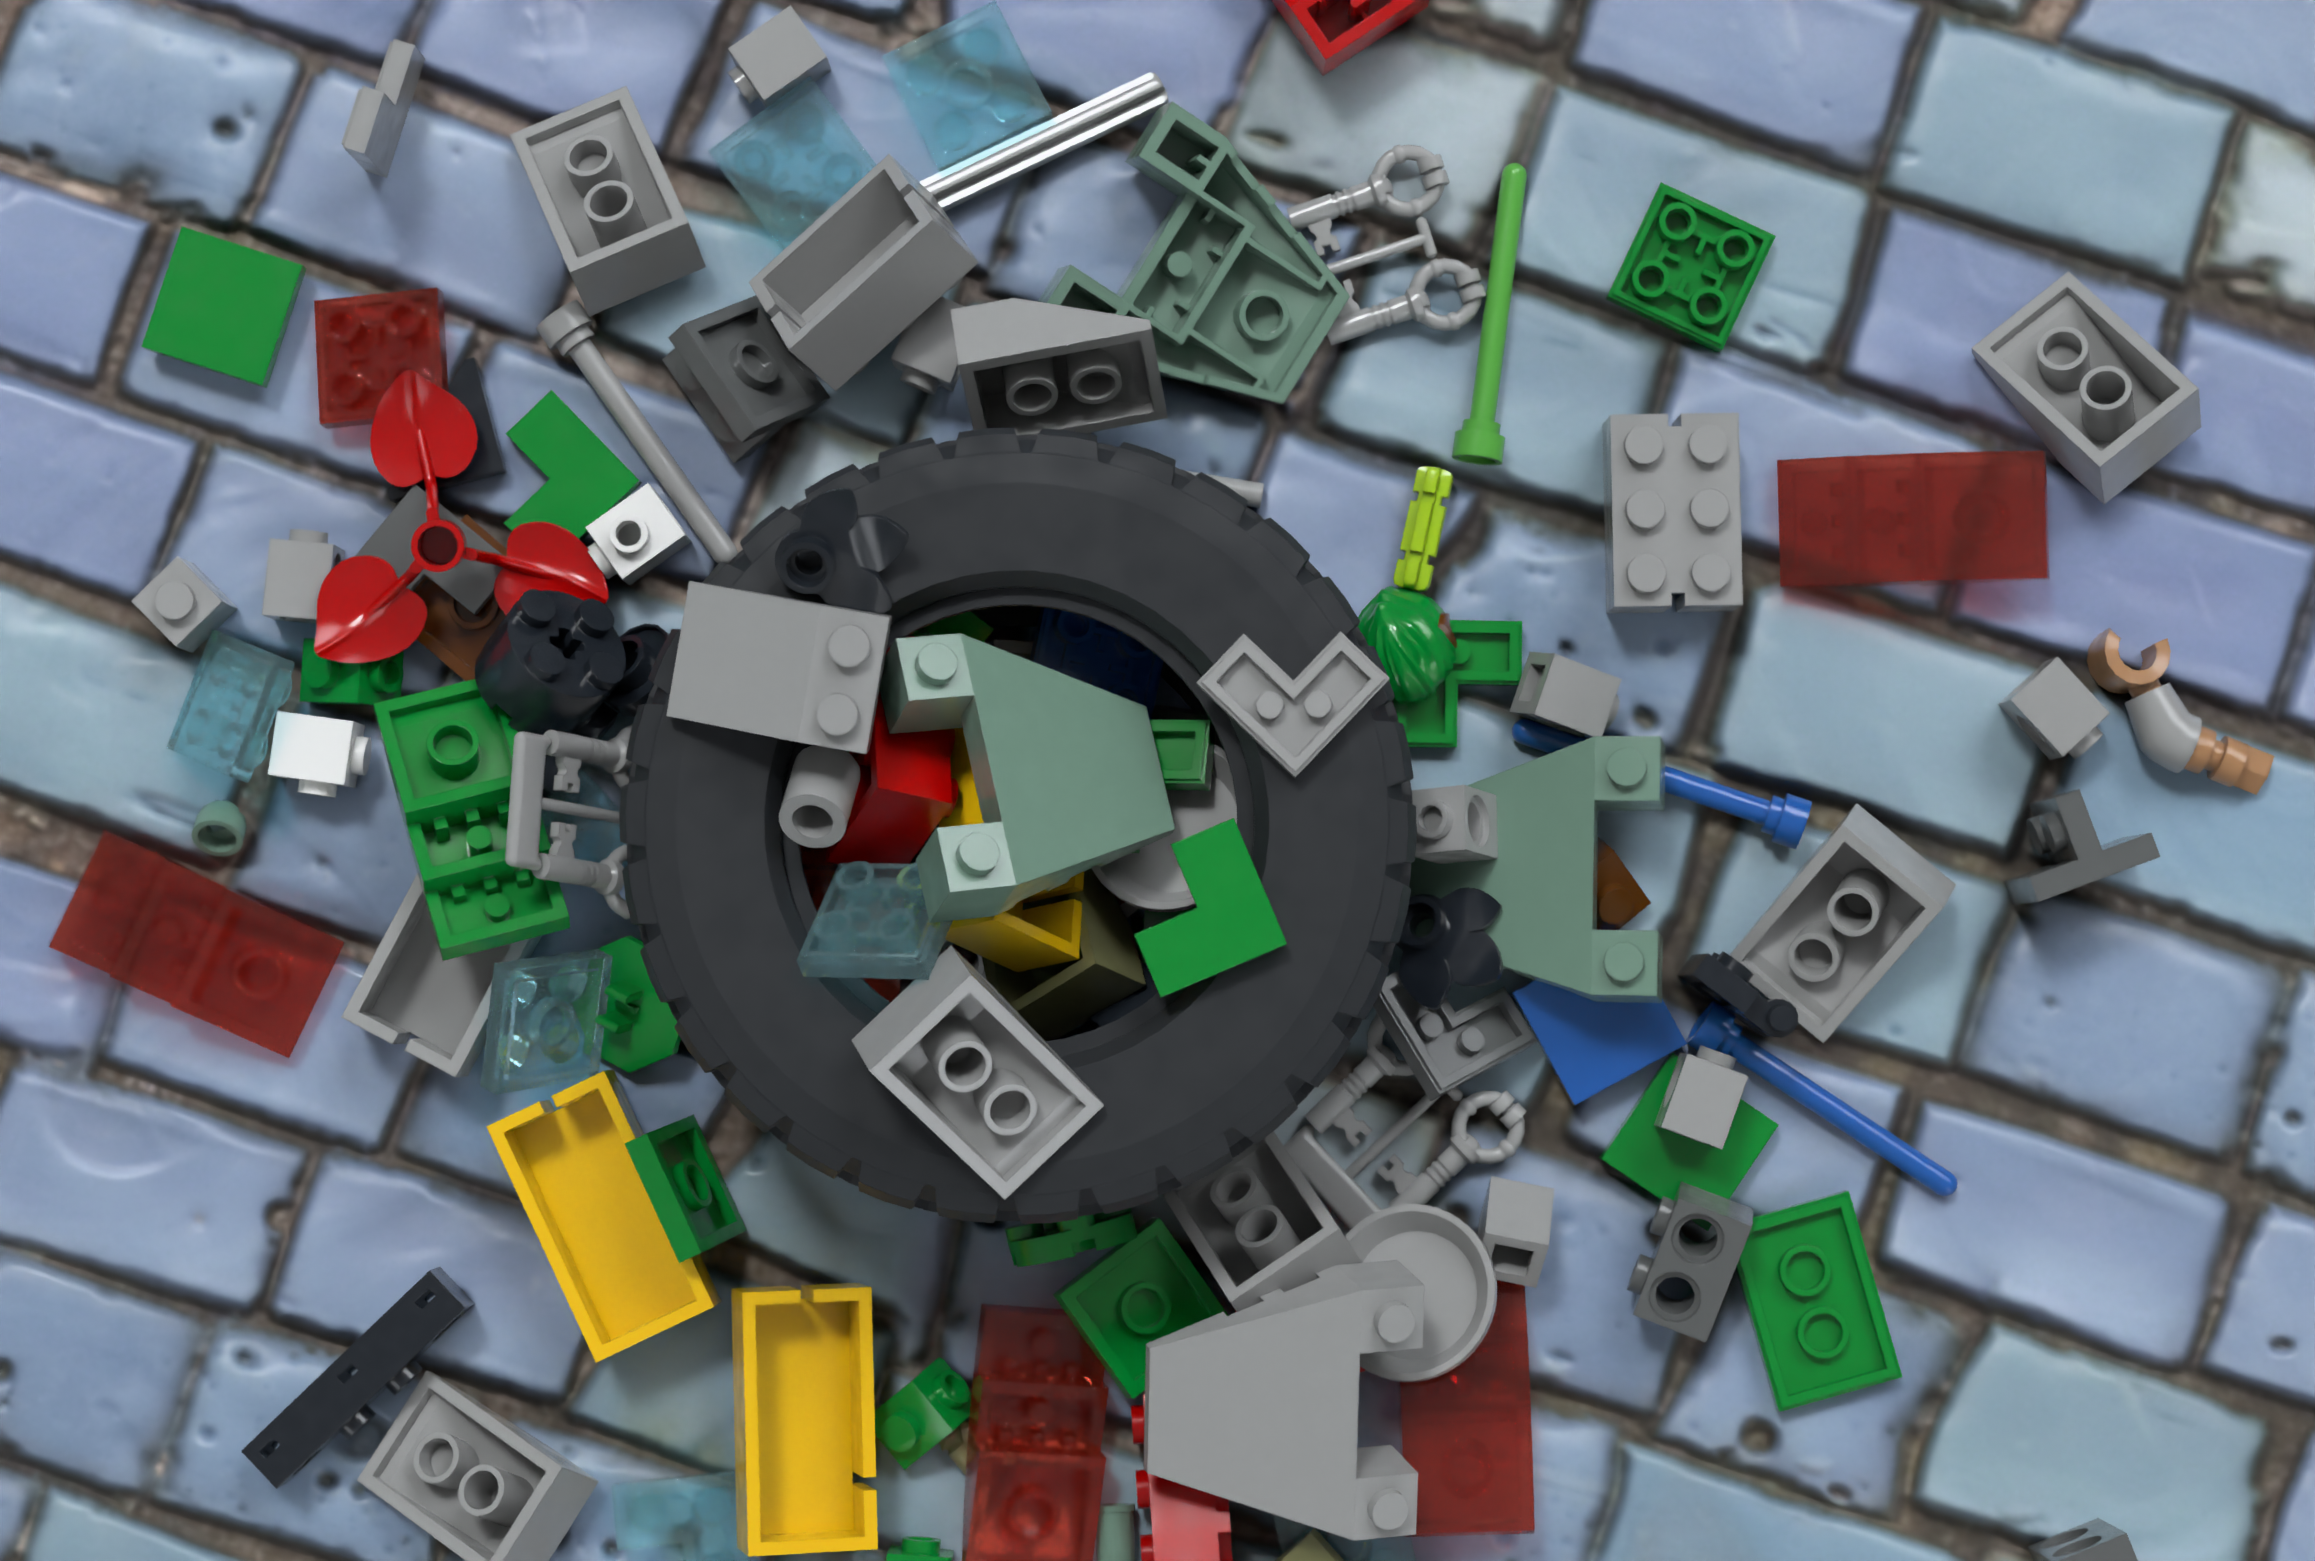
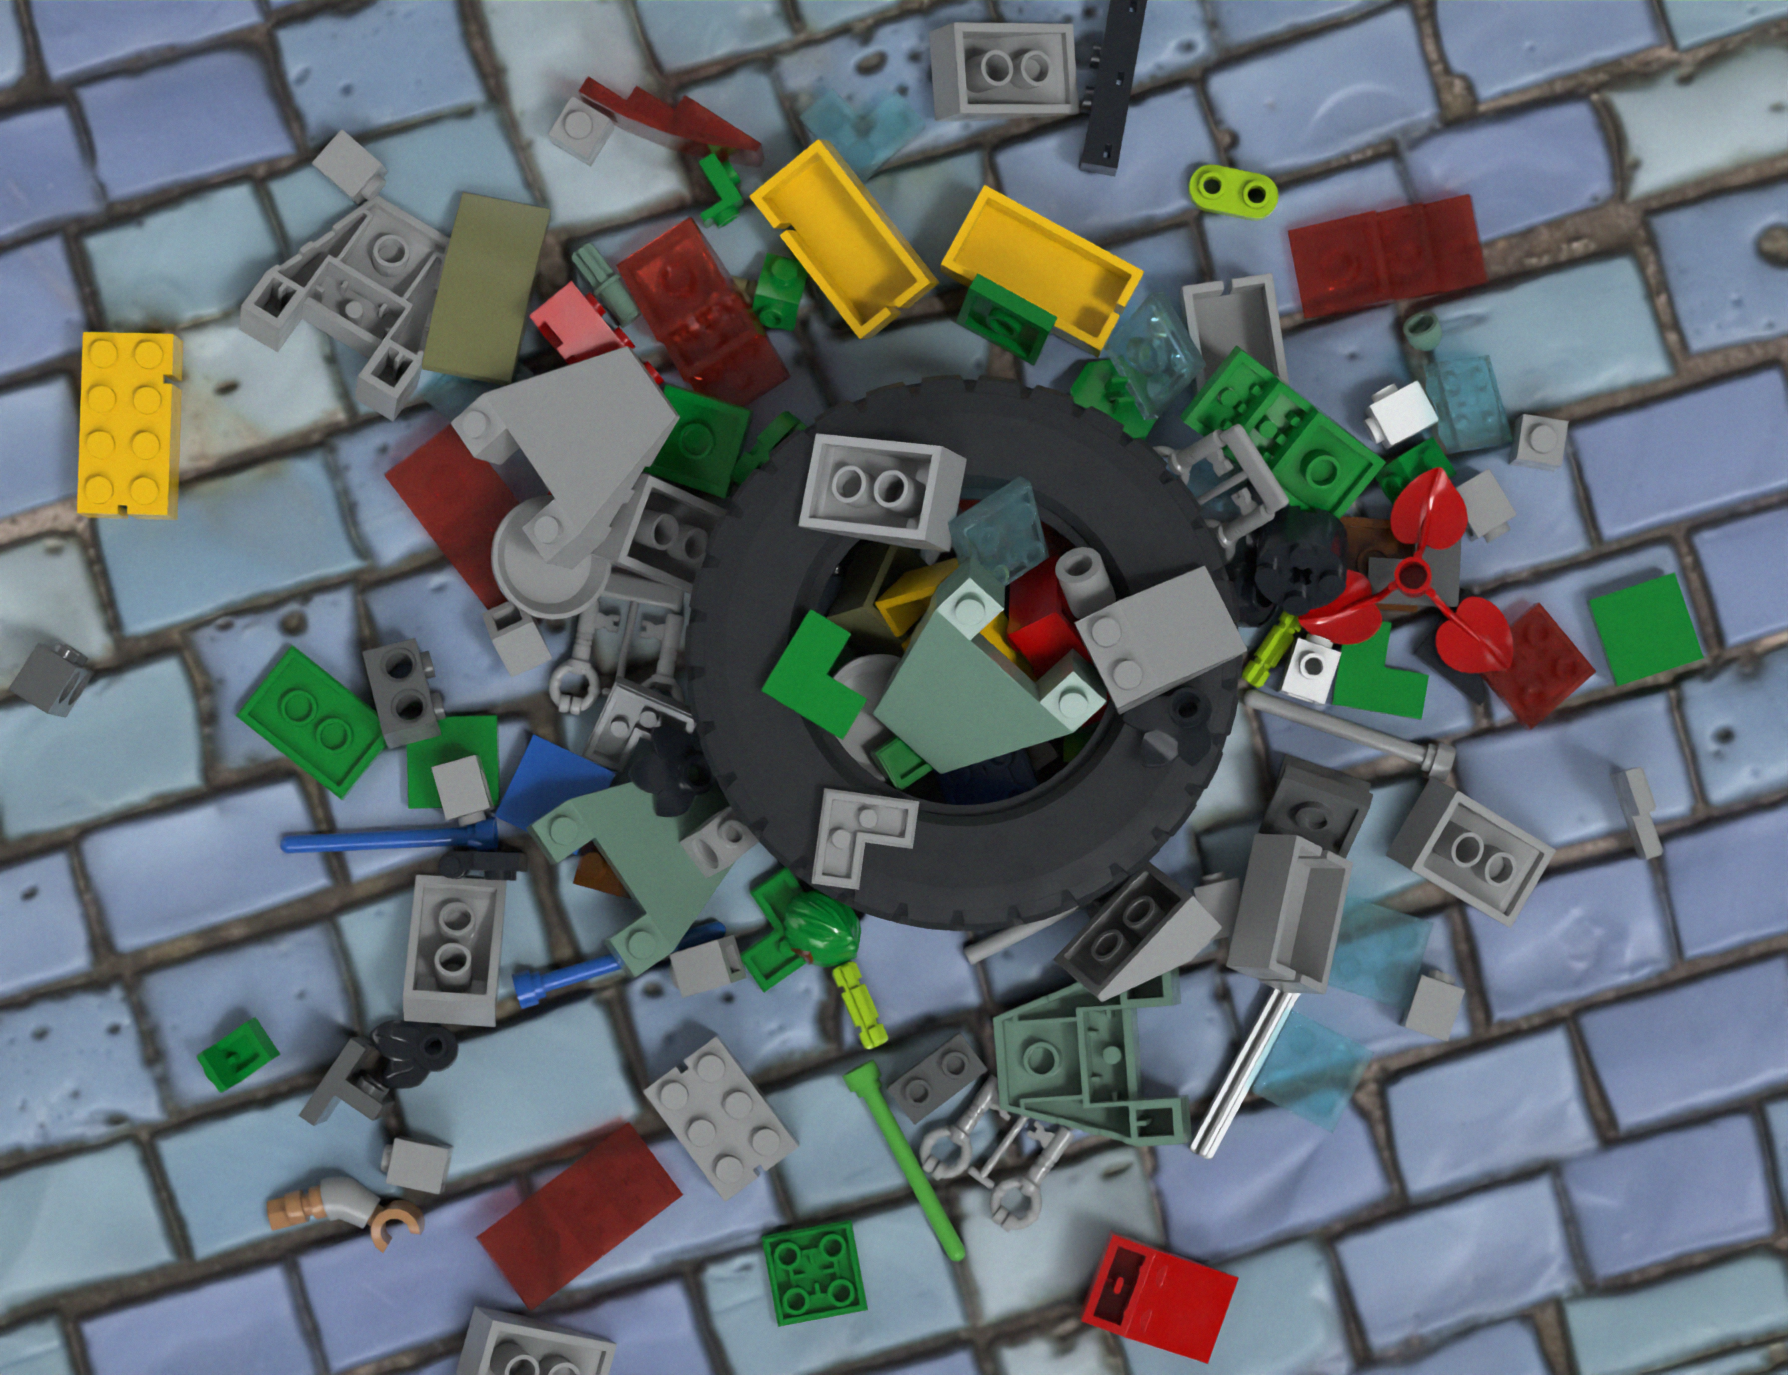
camera: 150 degrees right, 0 degrees up
none -> green bracket [197,1017,281,1093]
none -> black plate [369,1012,459,1089]
none -> dark grey brick [887,1031,988,1125]
none -> lime plate [1188,164,1278,221]
none -> lime axle [1241,610,1302,688]

